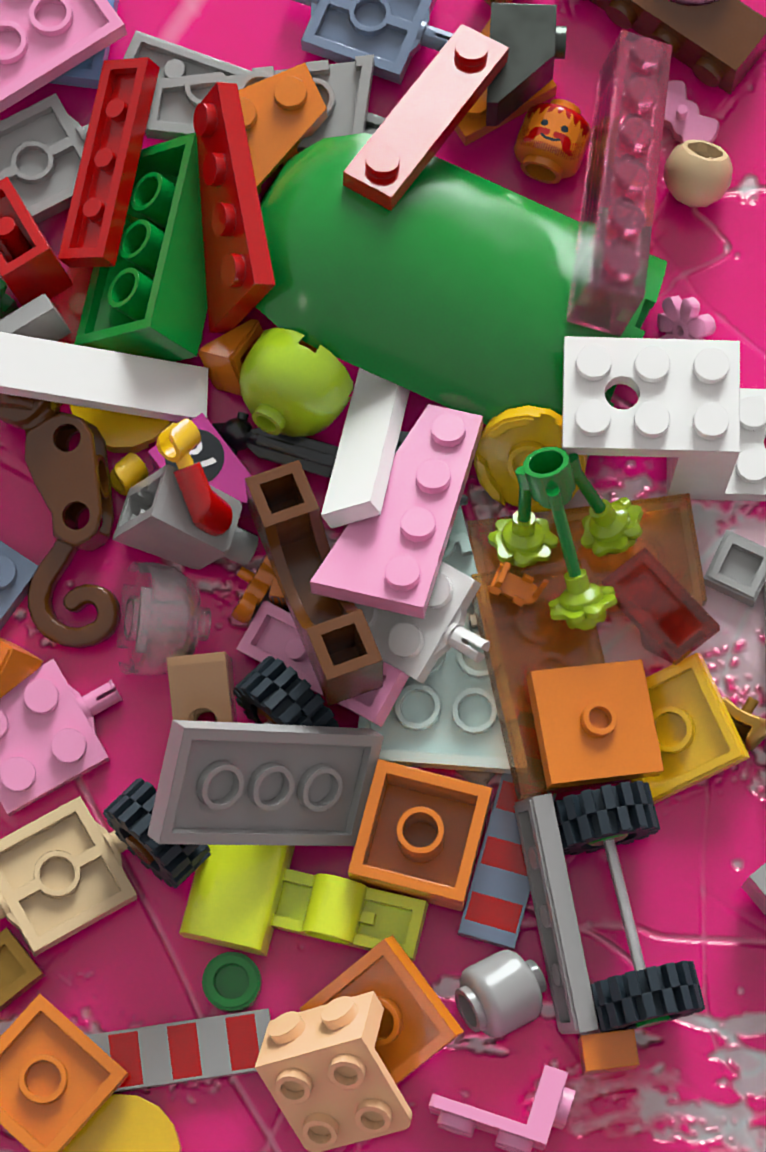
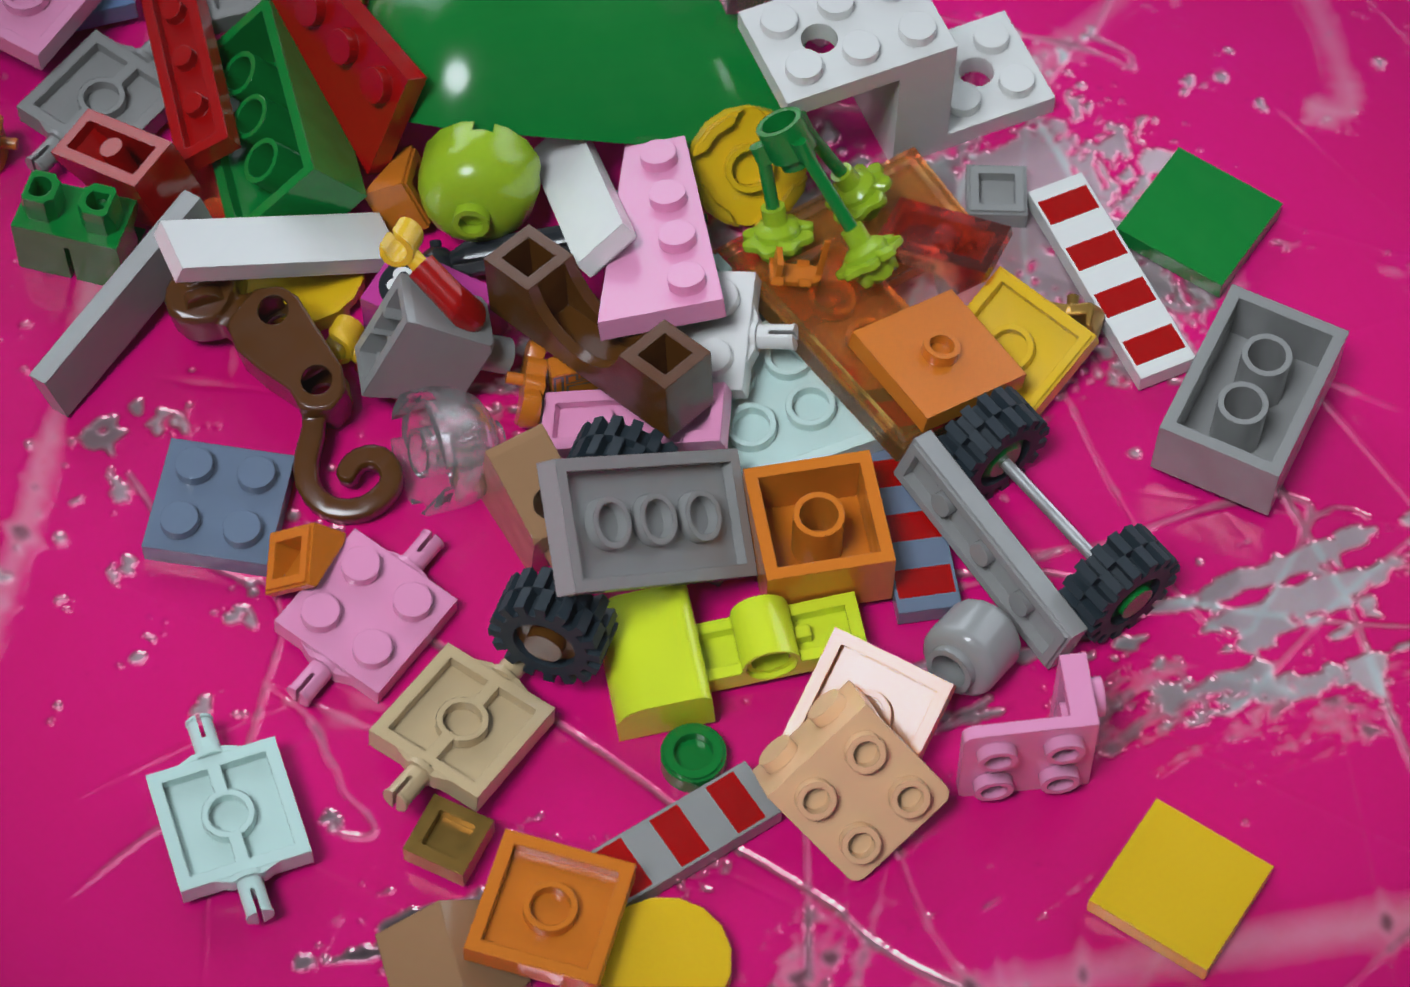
camera: 30 degrees left, 15 degrees down
orange piece [578,1029,640,1076] -> none

